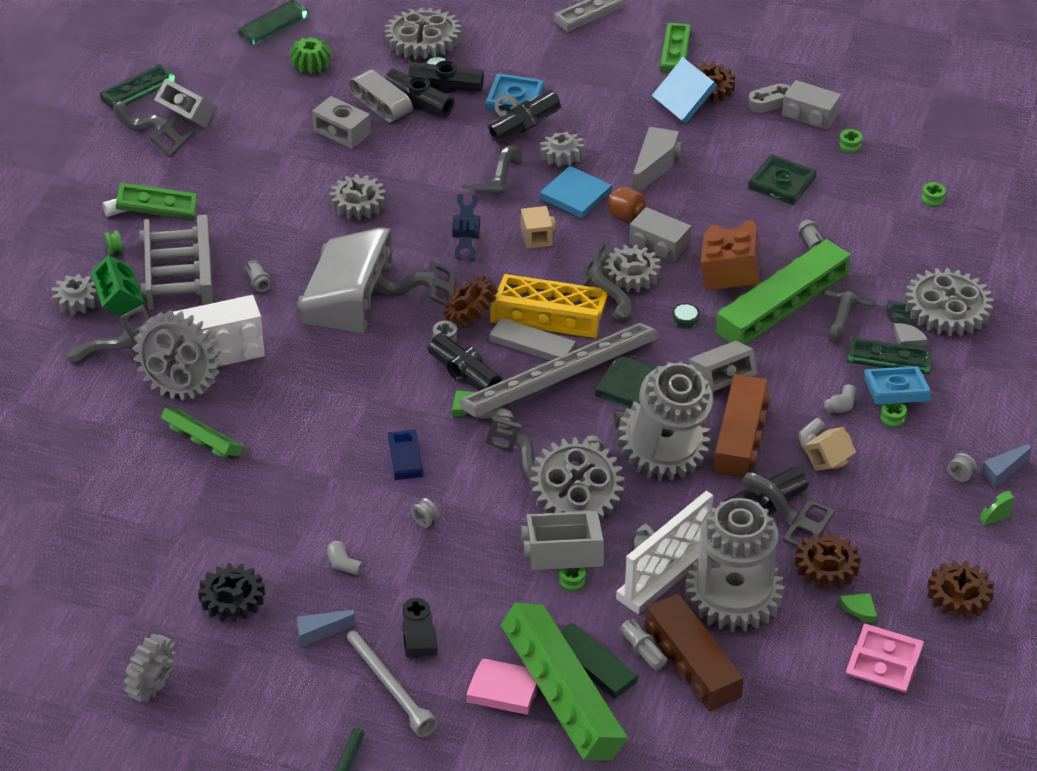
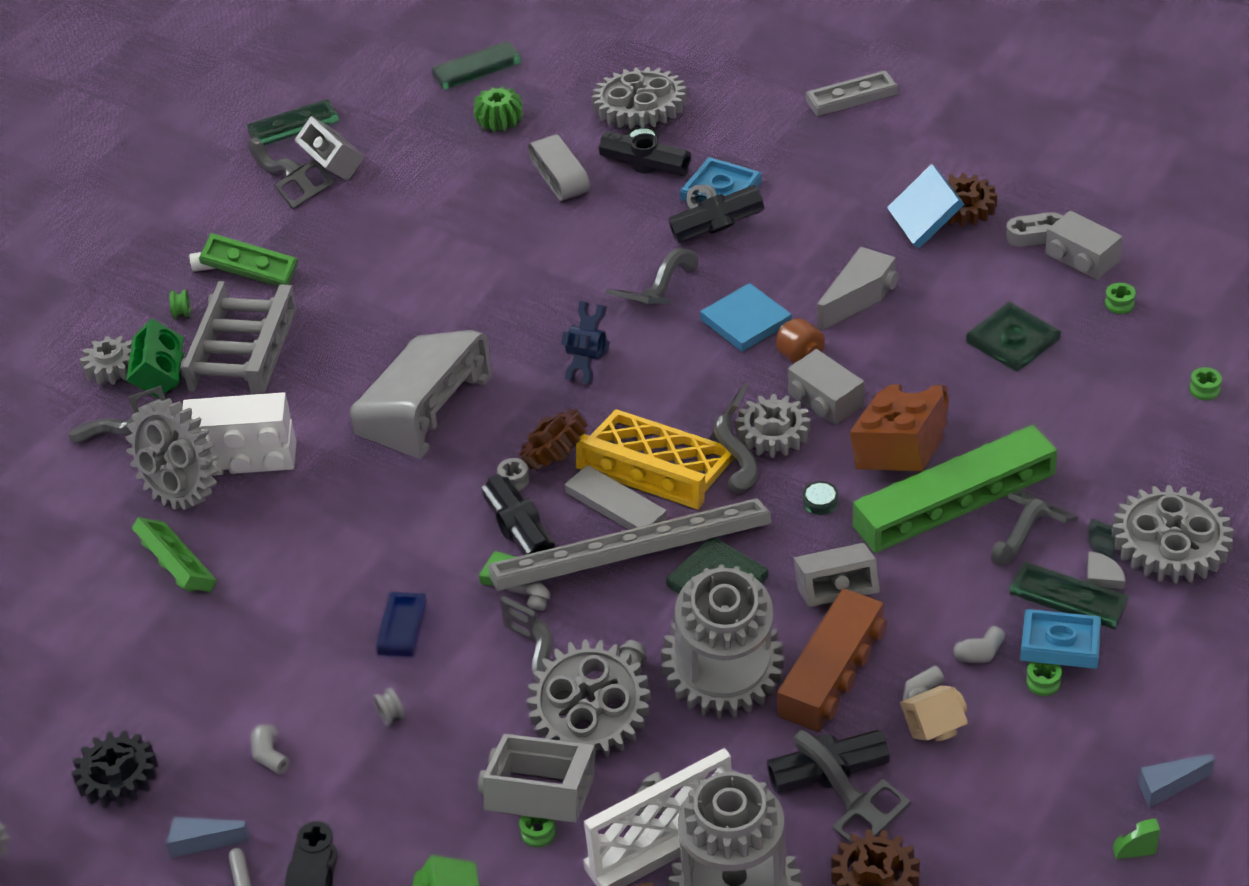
camera: 20 degrees right, 0 degrees up
light grey pin [245,260,272,292] -> none
light grey brick [312,96,371,149] -> none
light grey gear [330,174,386,220] -> none
dark grey piece [373,261,454,307] -> none
black piece [385,68,455,117] -> none
tan brick [521,206,556,249] -> none
light grey gear [540,132,585,167] -> none
bright green tile [660,23,691,73] -> none
light grey pin [798,219,824,249] -> none
light grey bush [947,453,977,482] -> none

